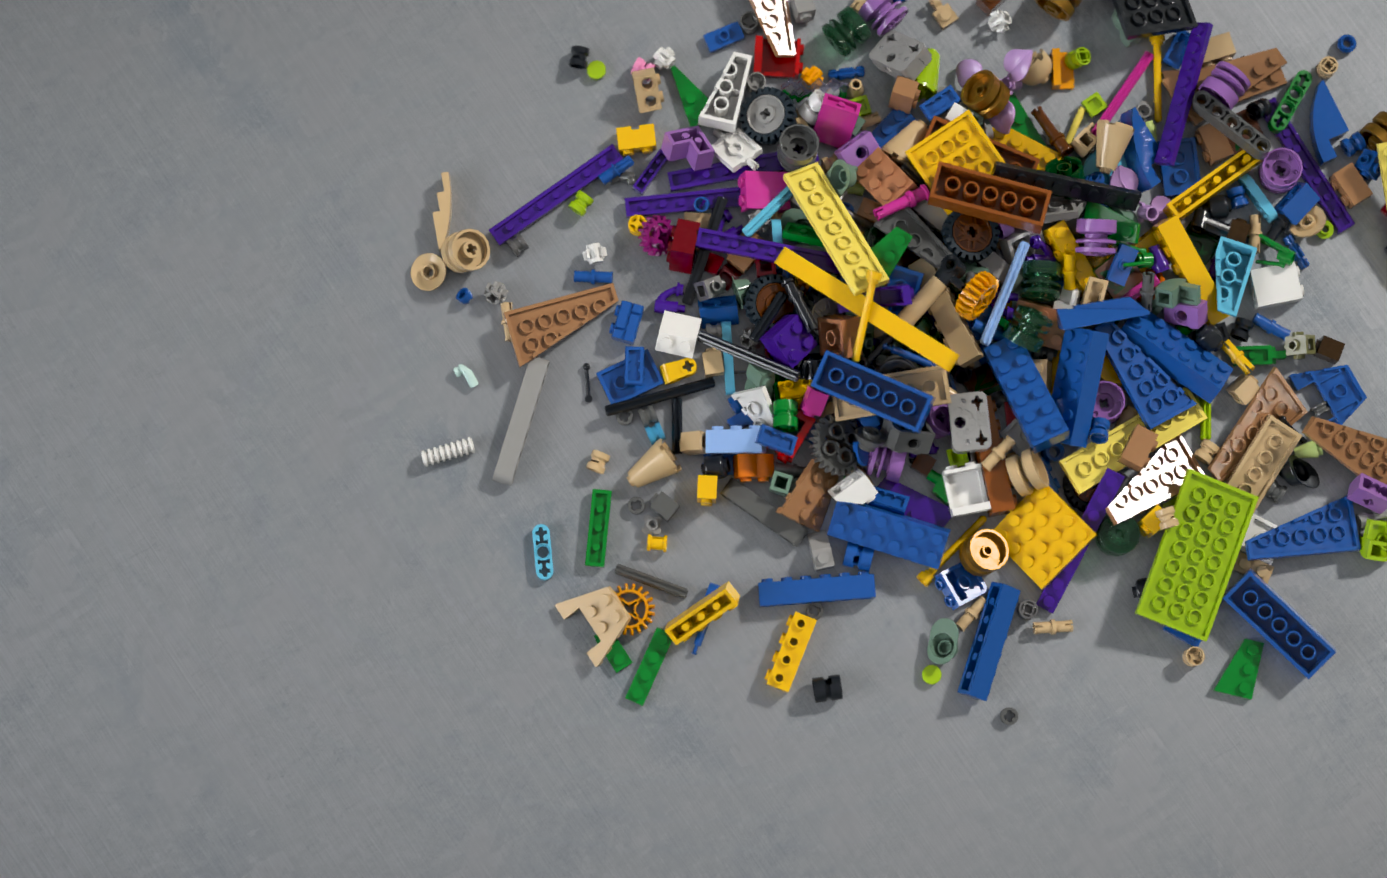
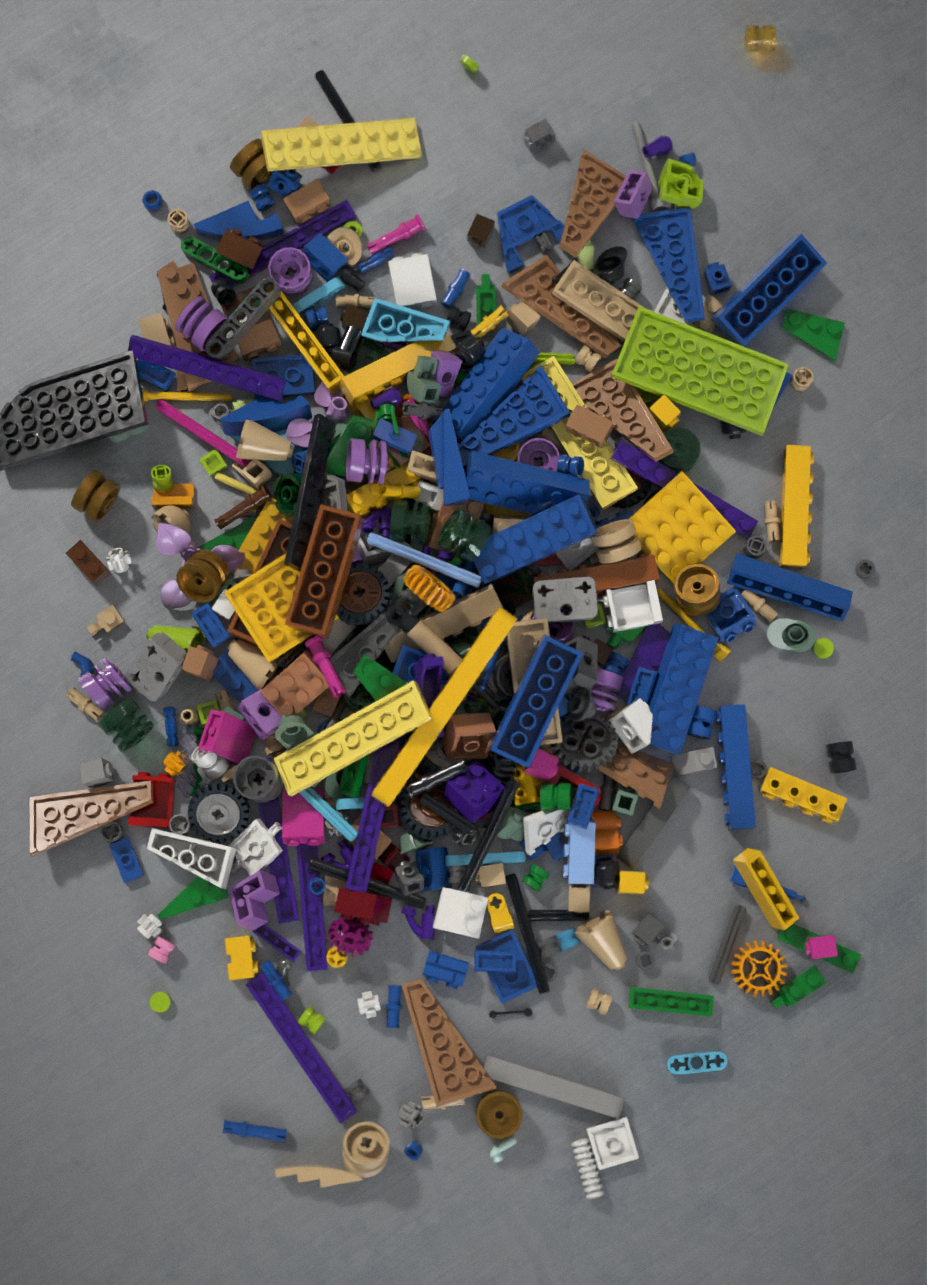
camera: 90 degrees left, 0 degrees up
tan dish [411,253,447,291] -> none
tan wing [555,586,631,667] -> none
black wheel [569,46,590,69] -> none
tan brick [631,67,664,113] -> none
yellow bush [647,534,668,552] -> none
yellow piece [852,270,883,363] -> none
blue tile [853,442,870,466] -> none
tan pin [981,435,1016,472] -> none
tan wheel [1155,506,1180,530] -> none
green plant [1255,234,1296,268] -> none
olive brick [1284,332,1316,359] -> none
none -> reddish brown brick [216,227,264,270]
none -> blue pin [222,1120,287,1143]
none -> dark pink pin [366,214,426,255]
none -> pearl gold wheel [476,1090,523,1139]
none -> green wheel [522,864,550,892]
none -> white plate [586,1117,639,1170]
none -> blue wheel [602,651,630,676]
none -> blue brick [704,262,732,296]
none -> yellow brick [779,445,814,569]
none -> dark pink brick [804,935,838,959]

